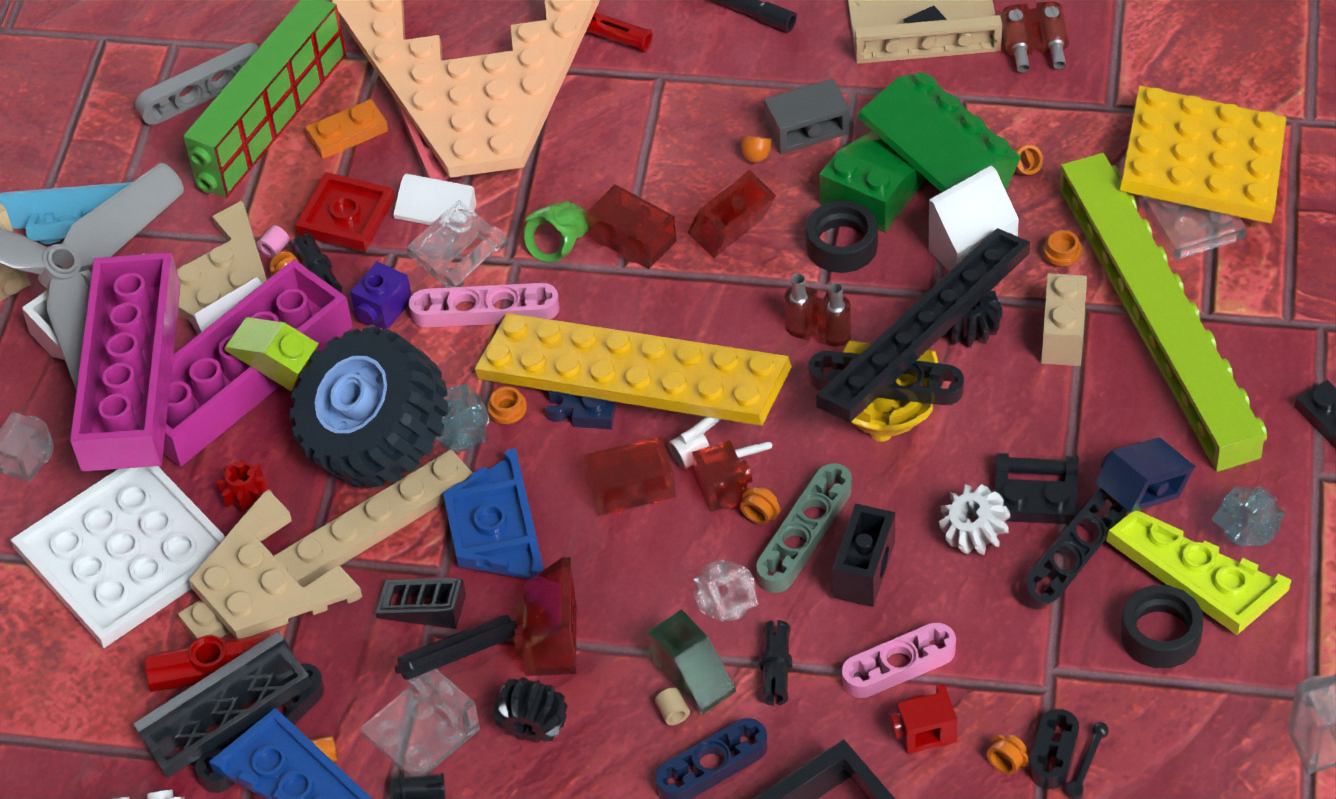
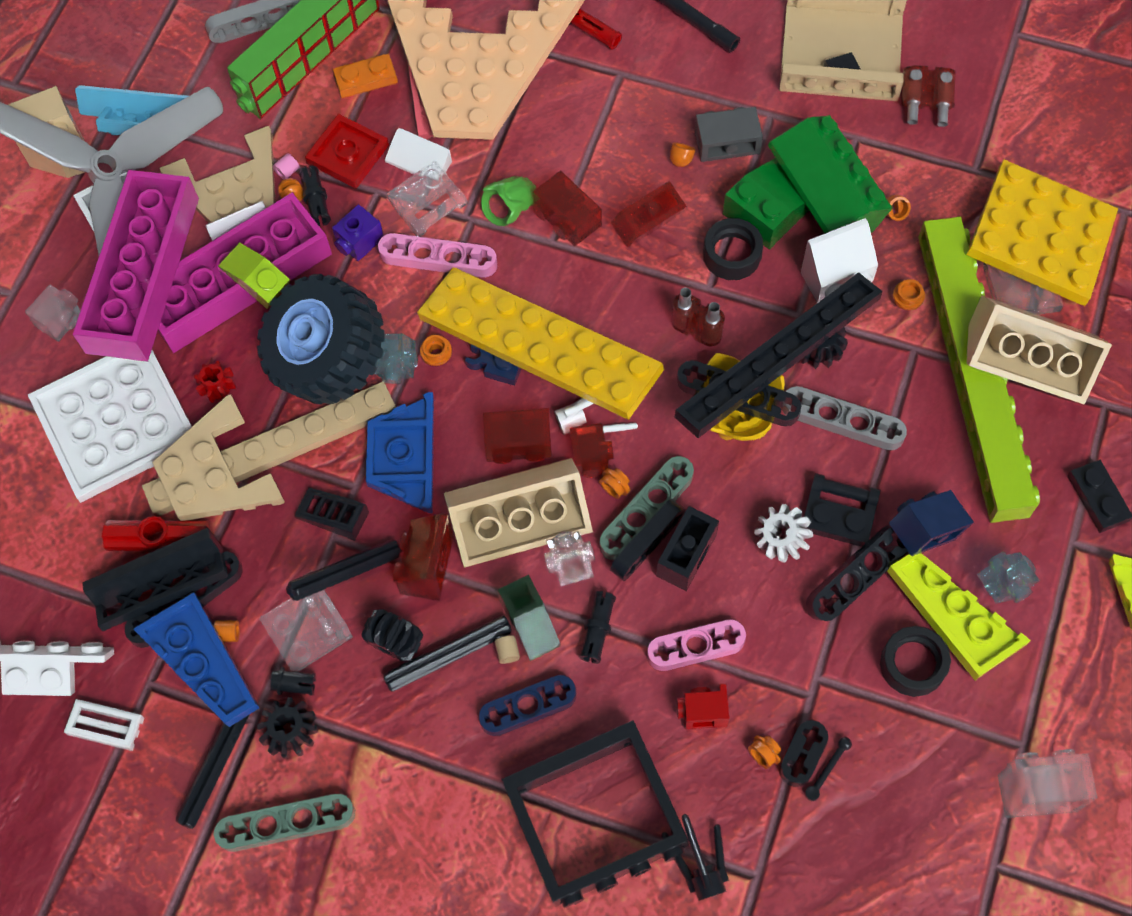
camera: 10 degrees right, 15 degrees up
tan brick [1041,273,1087,366] -> none
none -> black axle [383,616,512,691]
none -> tan slope [444,458,593,568]
none -> black beam [610,499,686,581]
none -> light grey beam [782,386,907,450]
none -> tan slope [967,296,1112,405]

